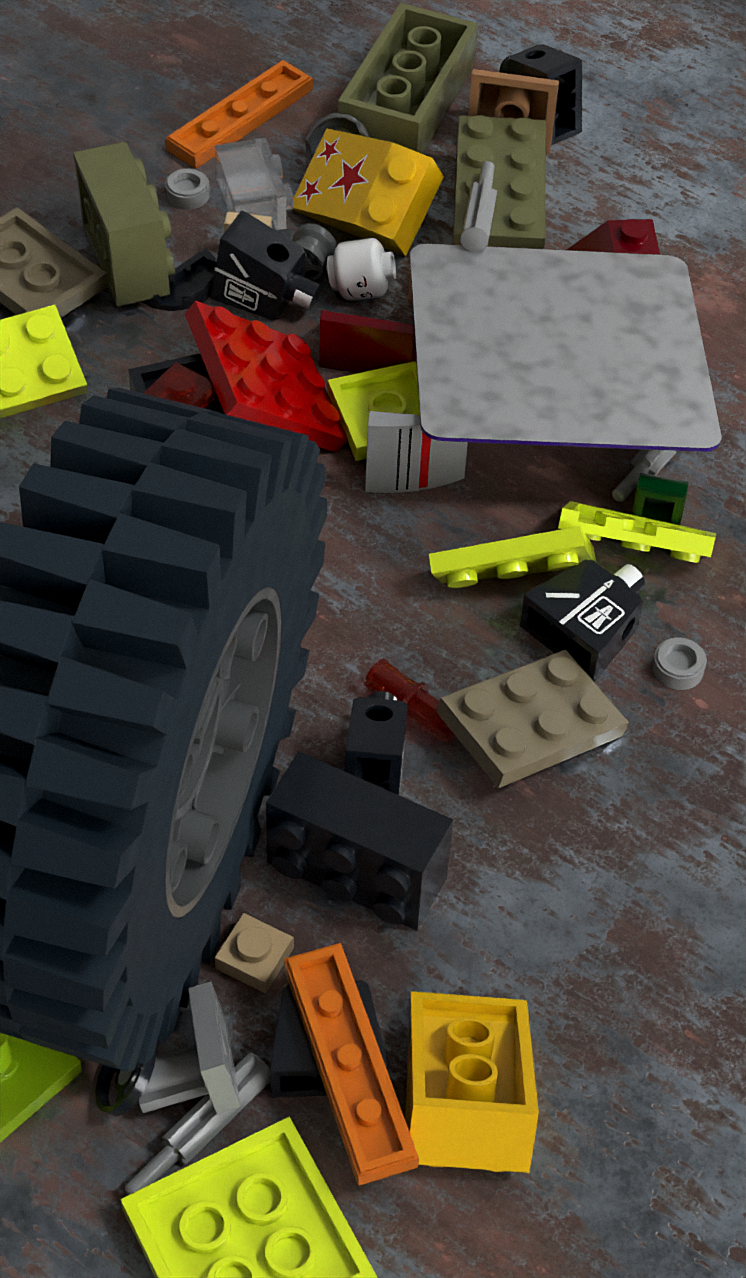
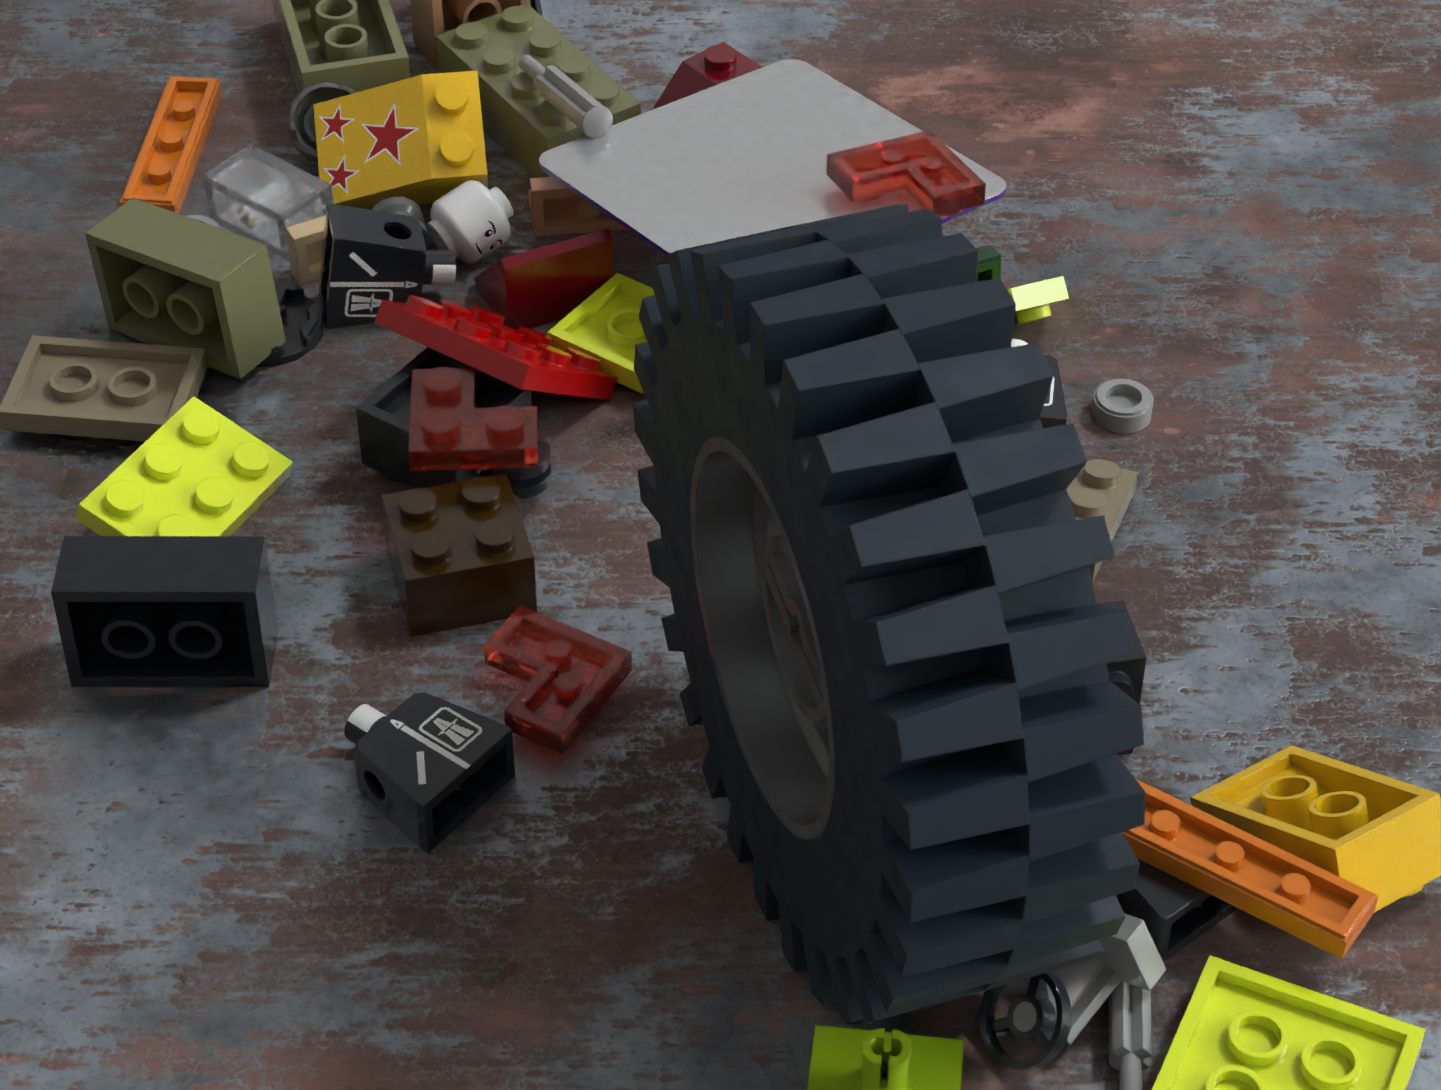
camera: 35 degrees left, 10 degrees down
none -> clear red plate [826,130,986,216]

